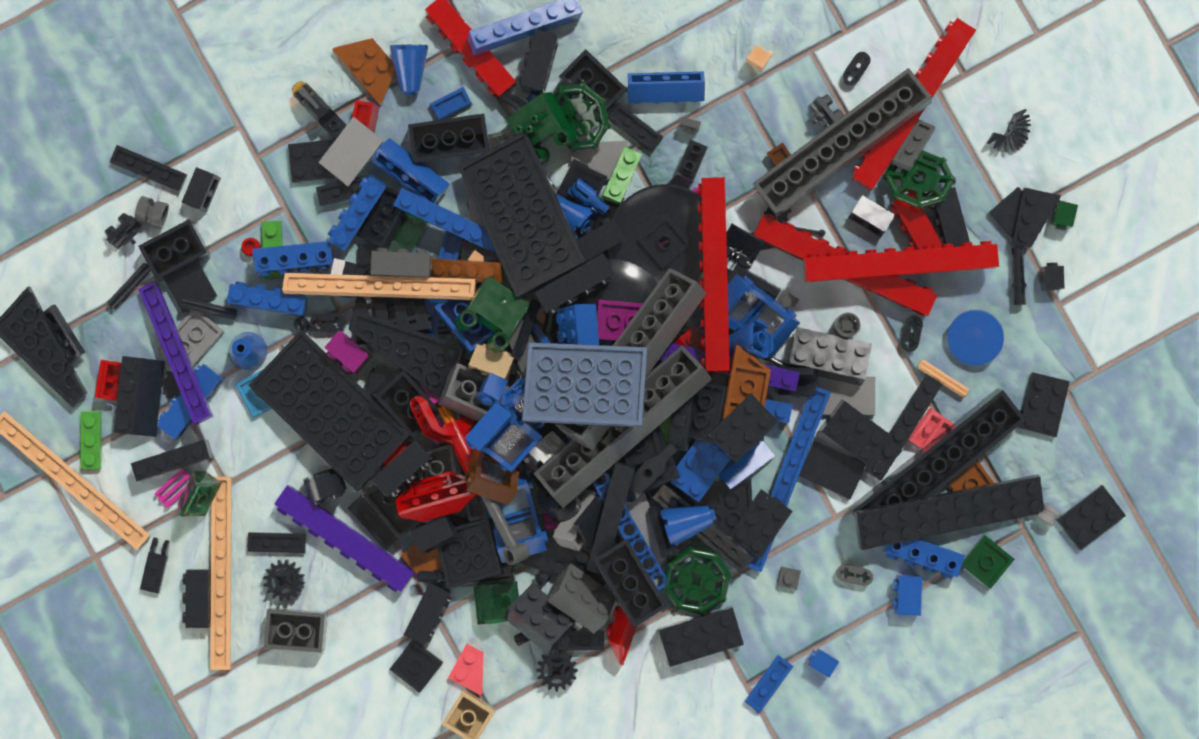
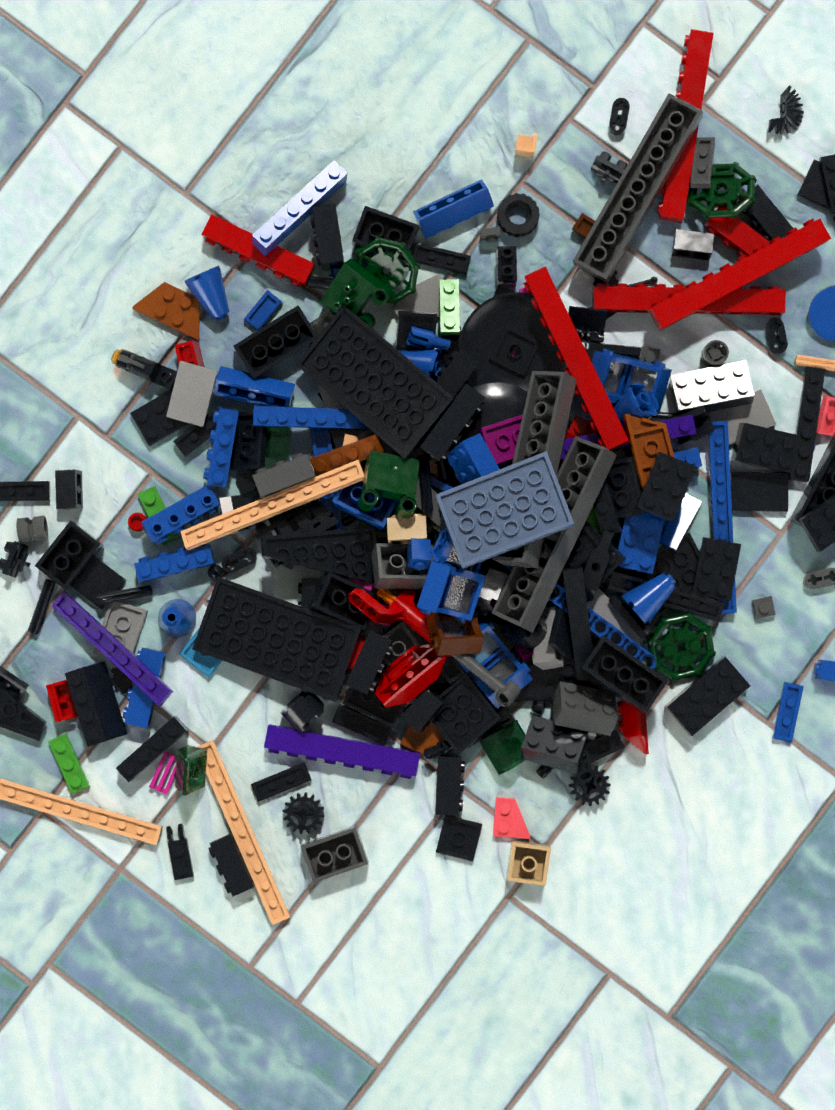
camera: 20 degrees left, 0 degrees up
magenta brick [324,330,372,374] -> none
none -> black tyre [497,193,539,238]

